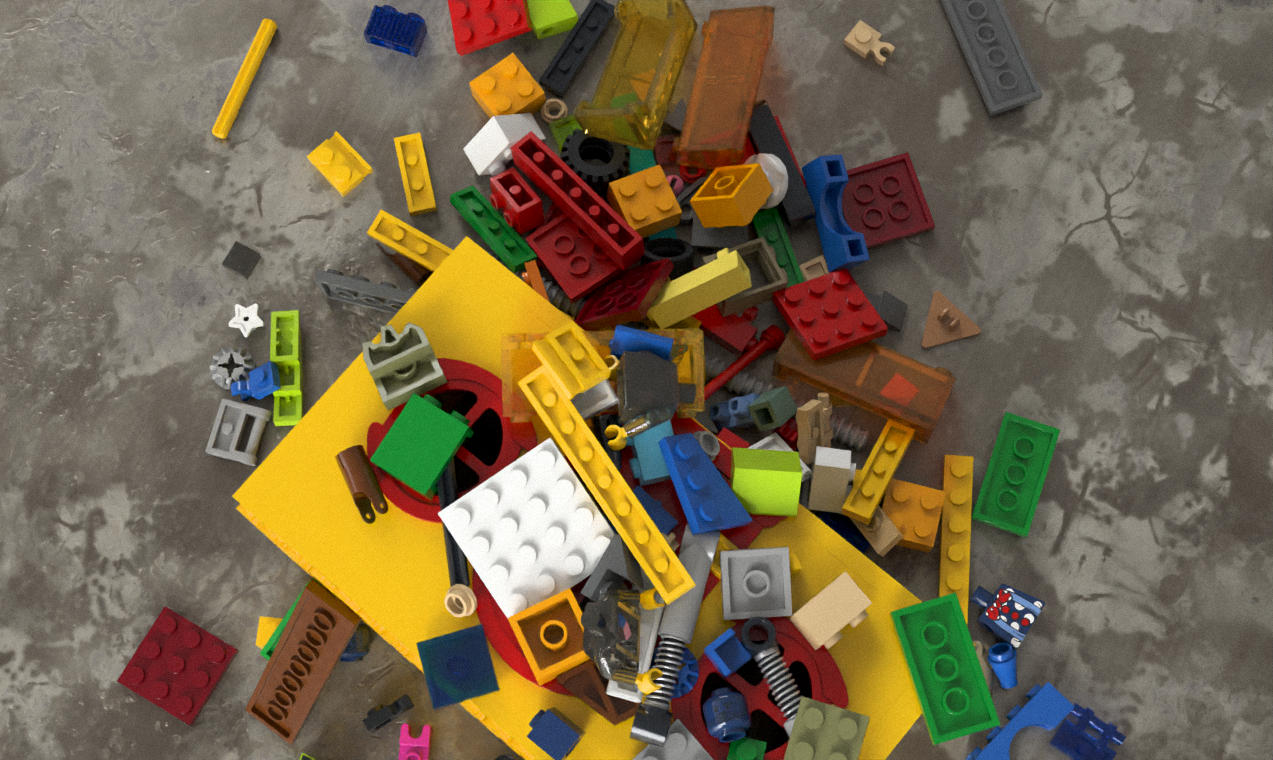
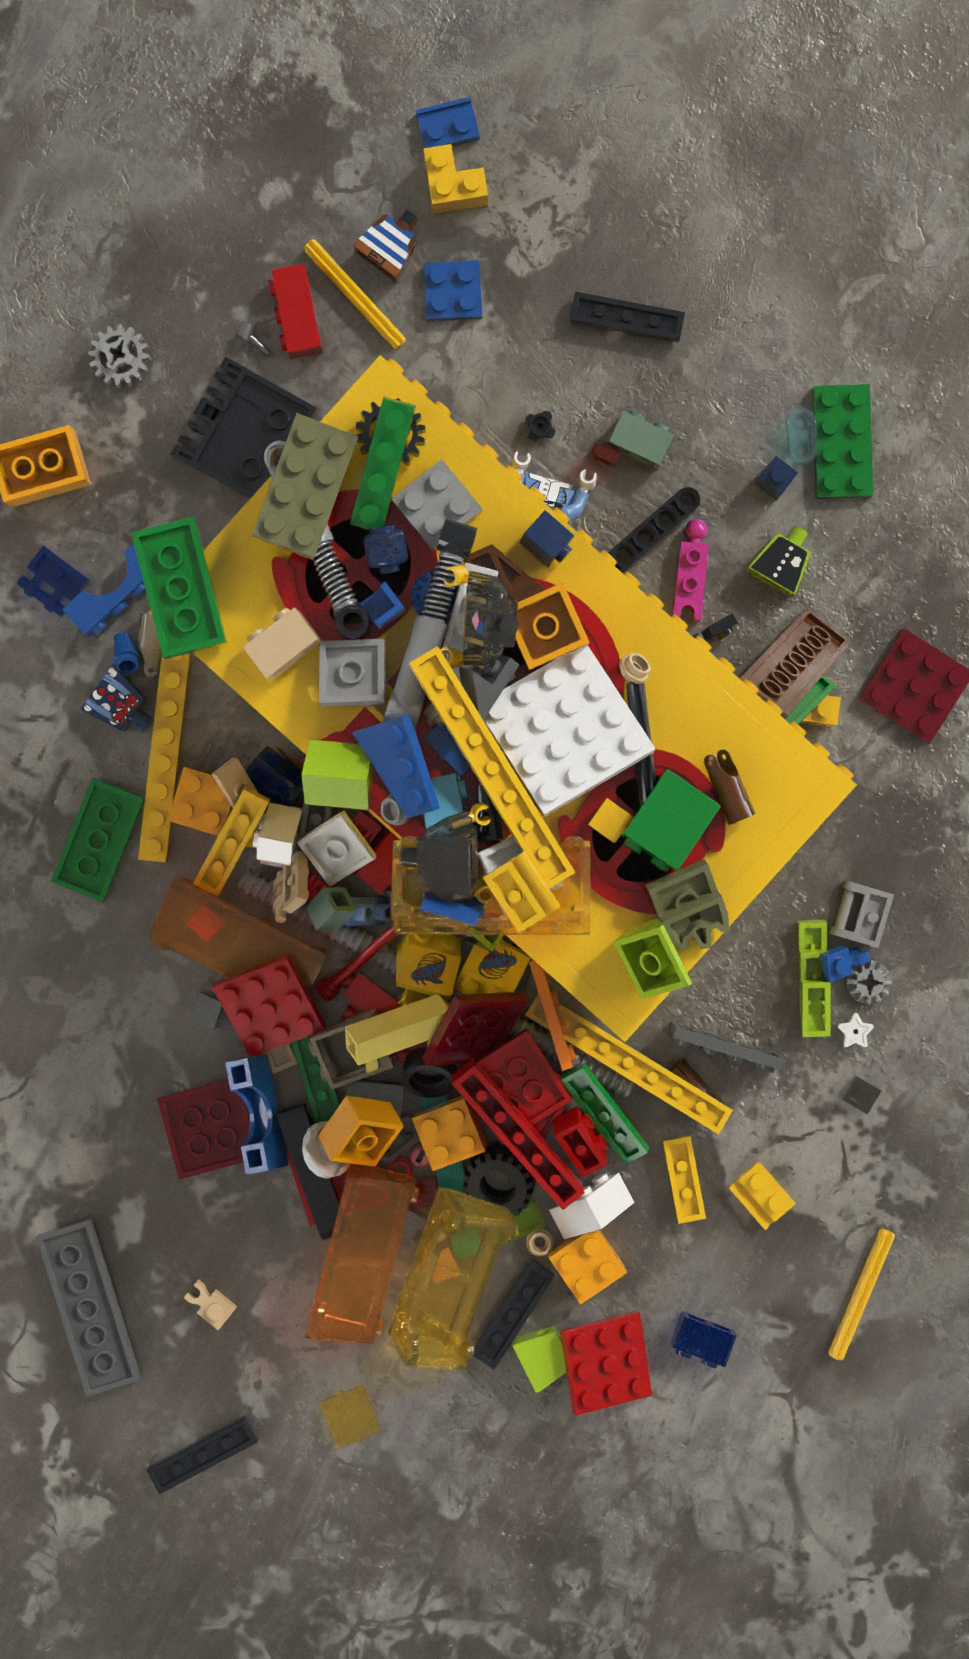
camera: 175 degrees right, 15 degrees up
clear blue plate [416,624,501,710] -> none
medium nougat piece [921,291,981,349] -> none
none -> yellow tile [587,798,633,843]
none -> lime slope [613,918,692,999]

